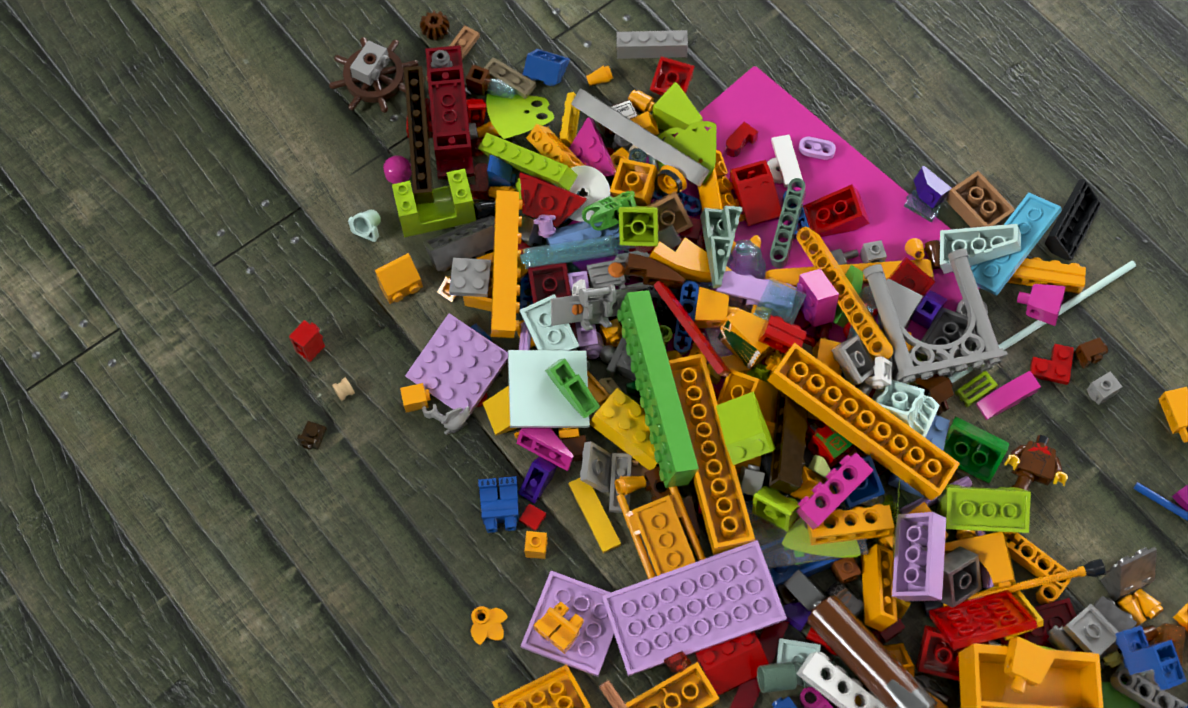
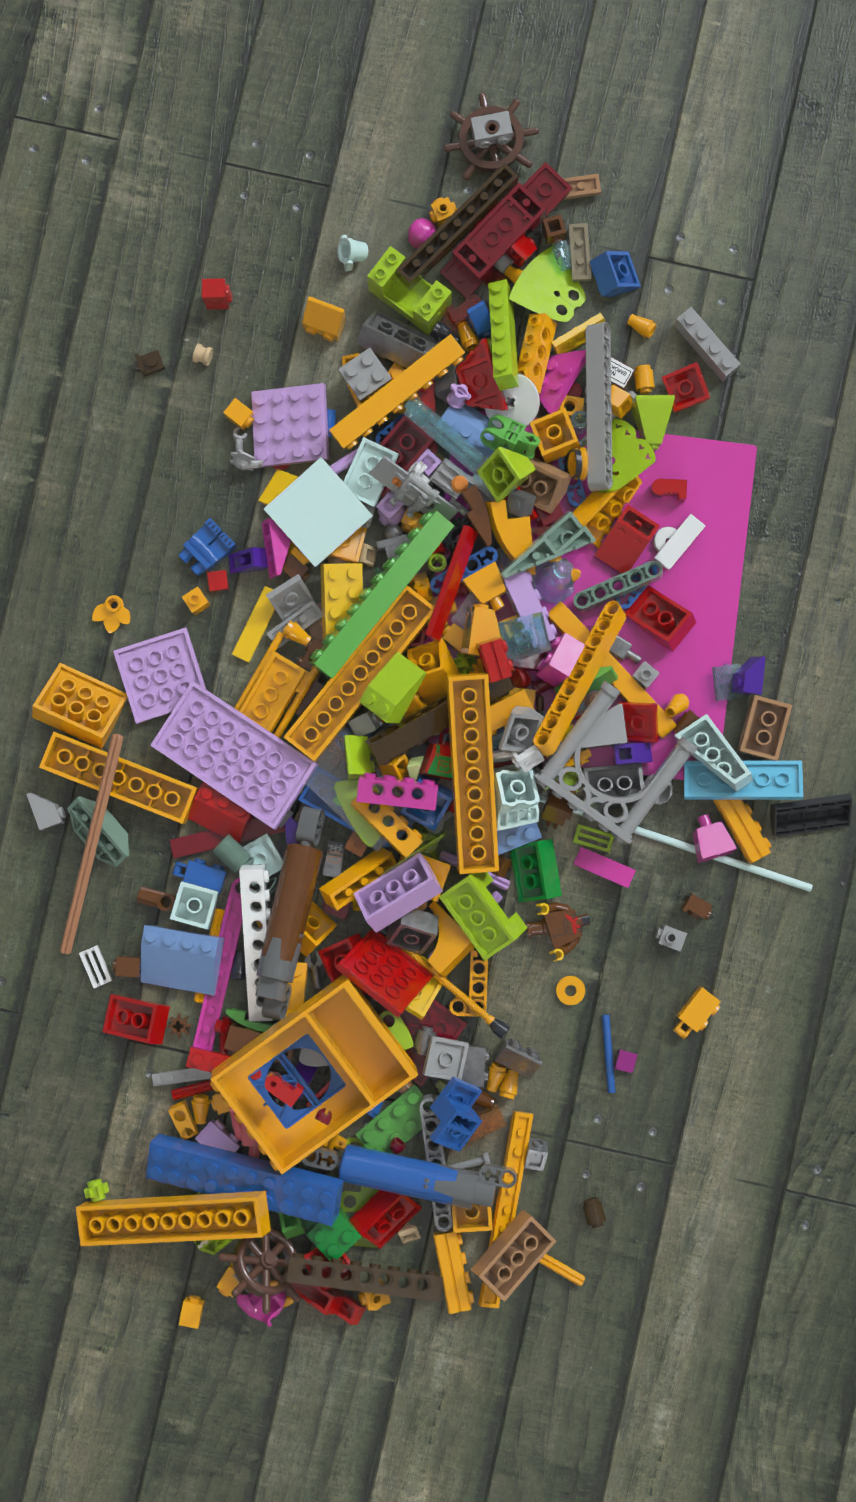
camera: 55 degrees right, 20 degrees up
reddish brown gear [420,10,450,41] -> none
flat silver brick [431,50,453,68] -> none
light orange hips [534,601,584,654] -> none
bright green slope [545,358,600,418] -> none
clear red slope [664,651,692,673] -> none
lavender plate [799,137,836,160] -> none
light orange torso [1004,637,1056,694] -> none
red plate [1030,344,1074,385] -> none
none -> light orange brick [429,197,457,228]
none -> light orange piece [556,976,585,1005]

